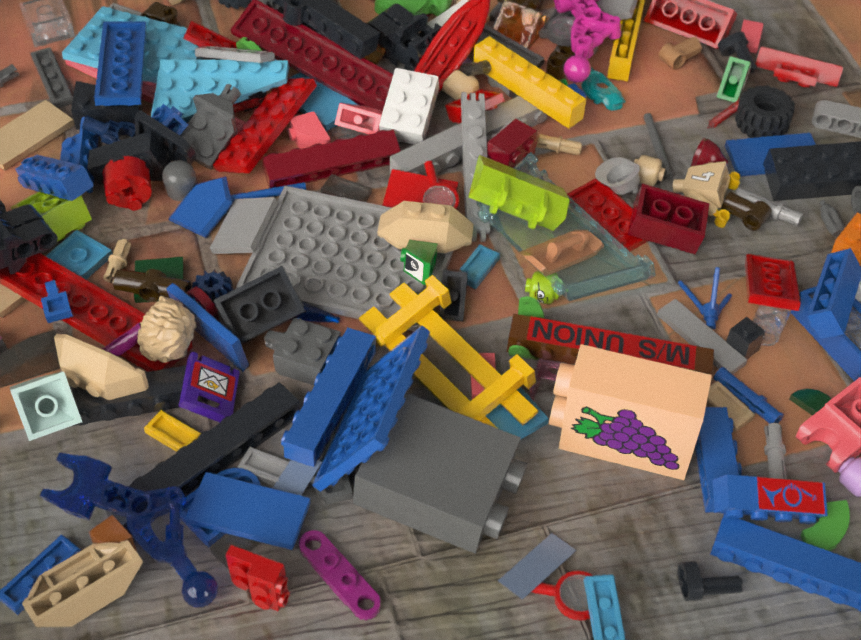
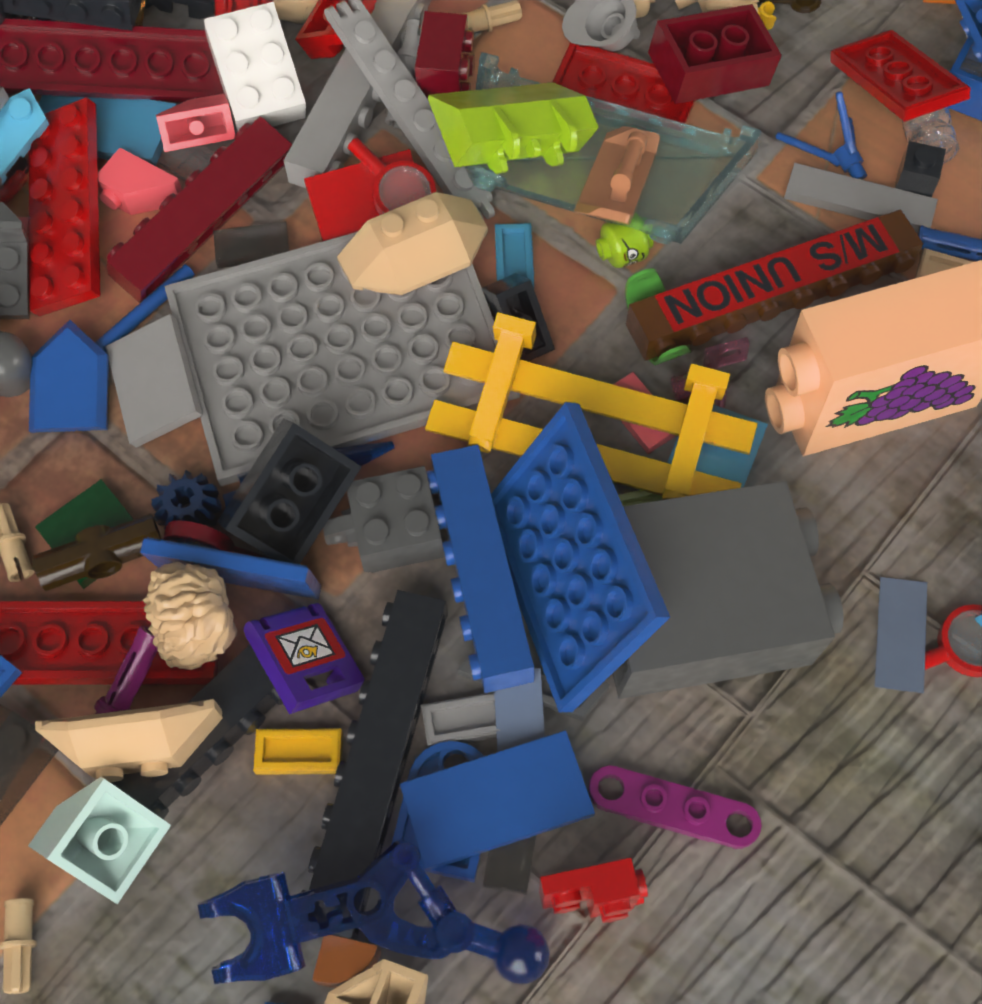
camera: 30 degrees left, 15 degrees up
green slope [400,239,438,285] -> none

